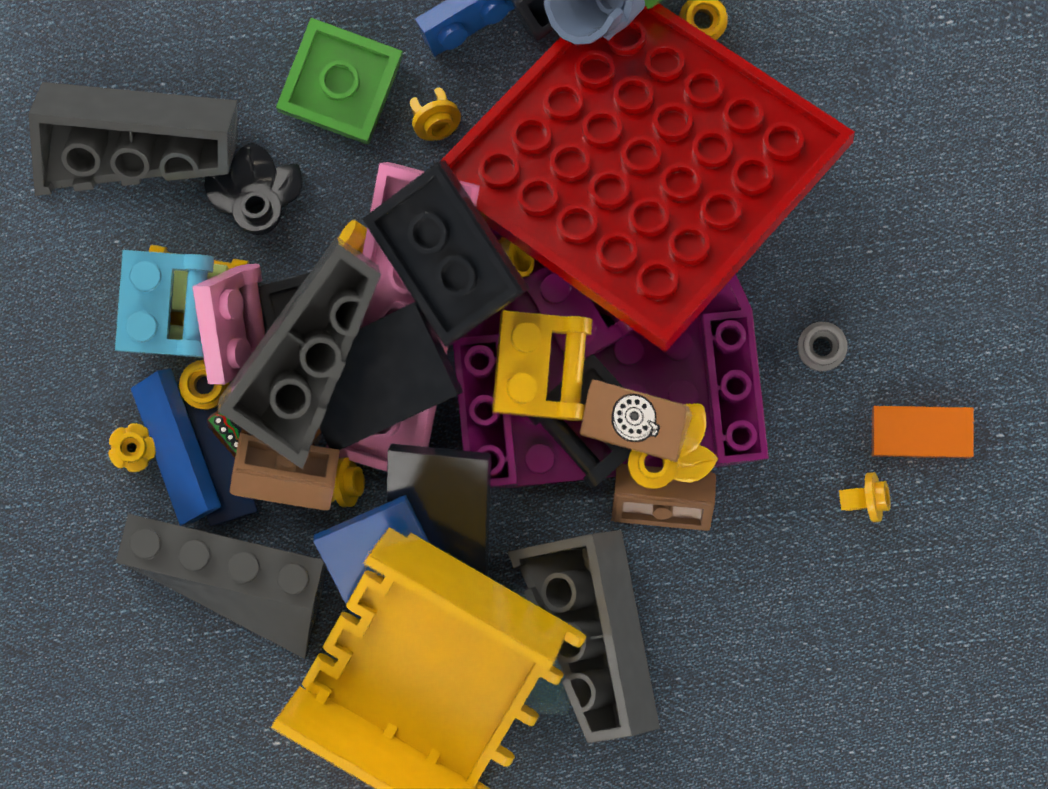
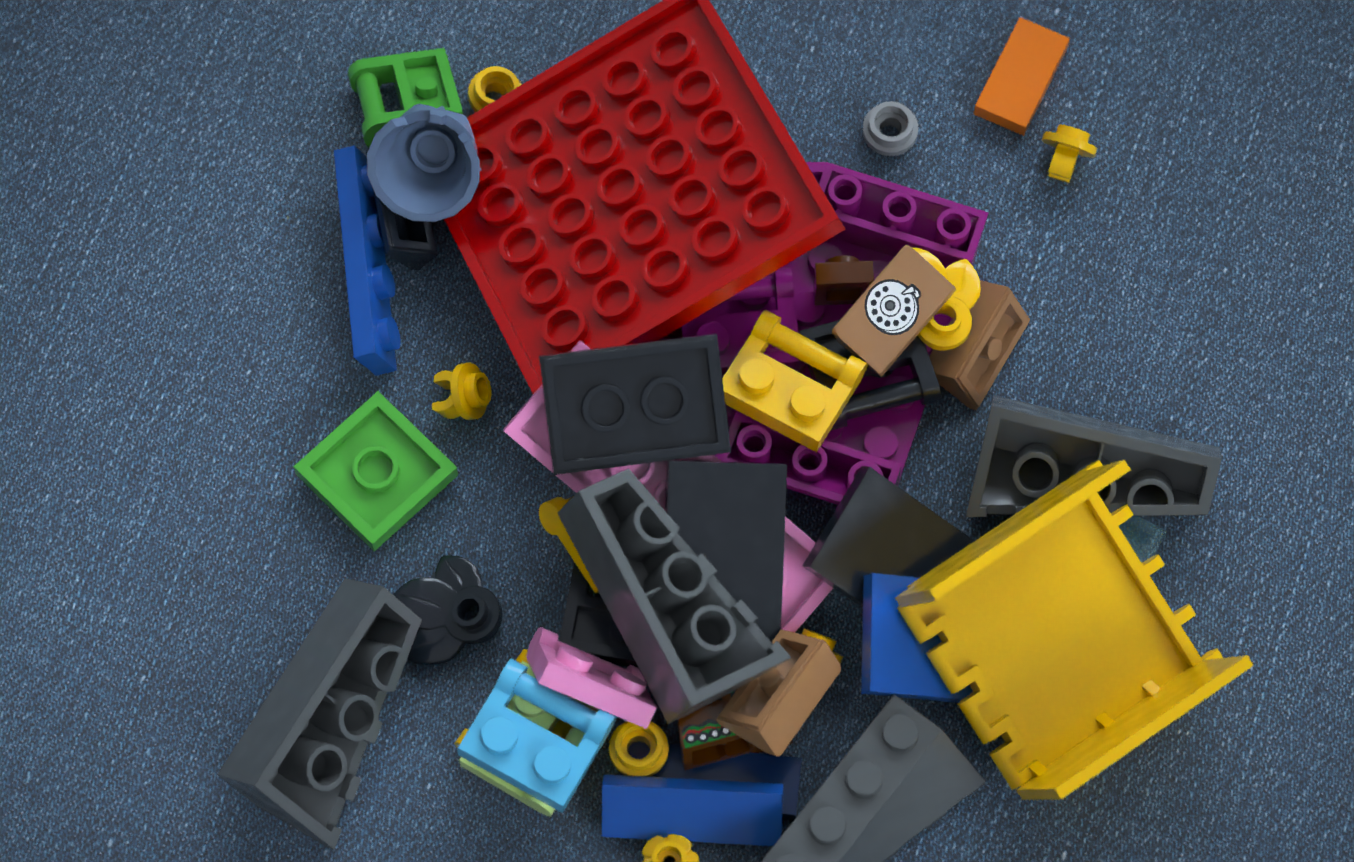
camera: 70 degrees left, 15 degrees down
none -> reddish brown plate [813,256,874,306]

